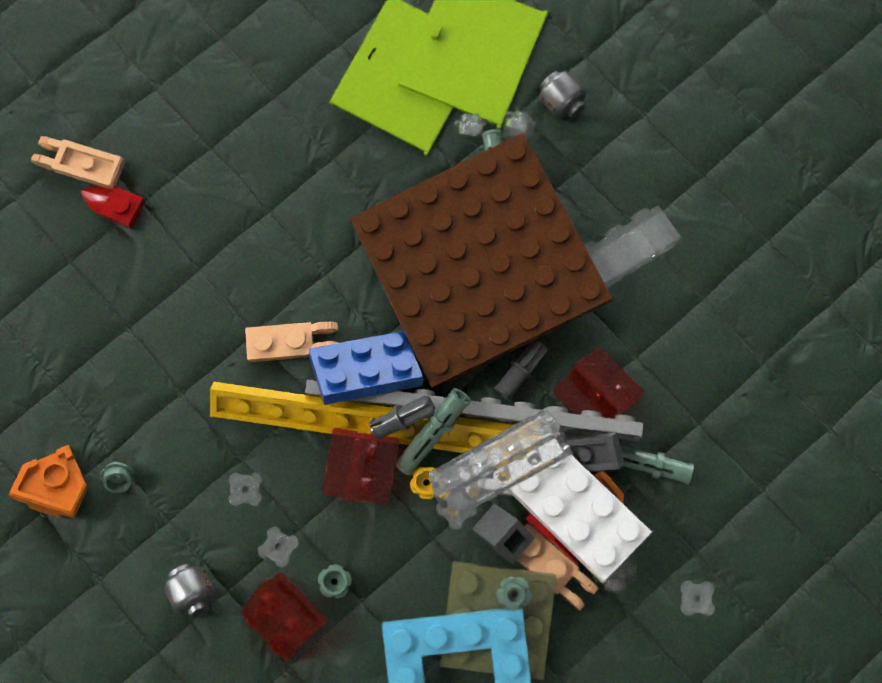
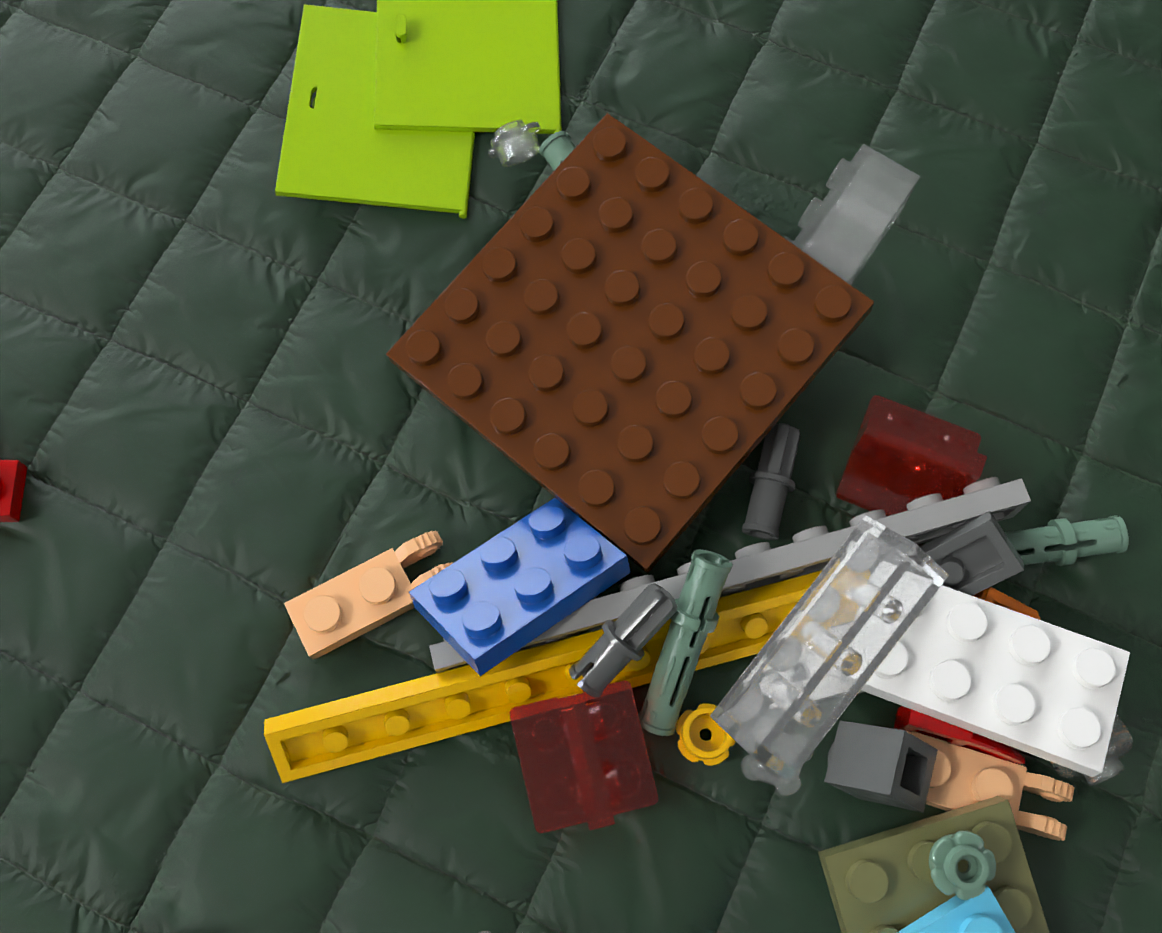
camera: 25 degrees left, 5 degrees down
clear plate [228,473,262,506] -> none
clear plate [504,111,536,138] -> none
flat silver head [540,71,587,118] -> none

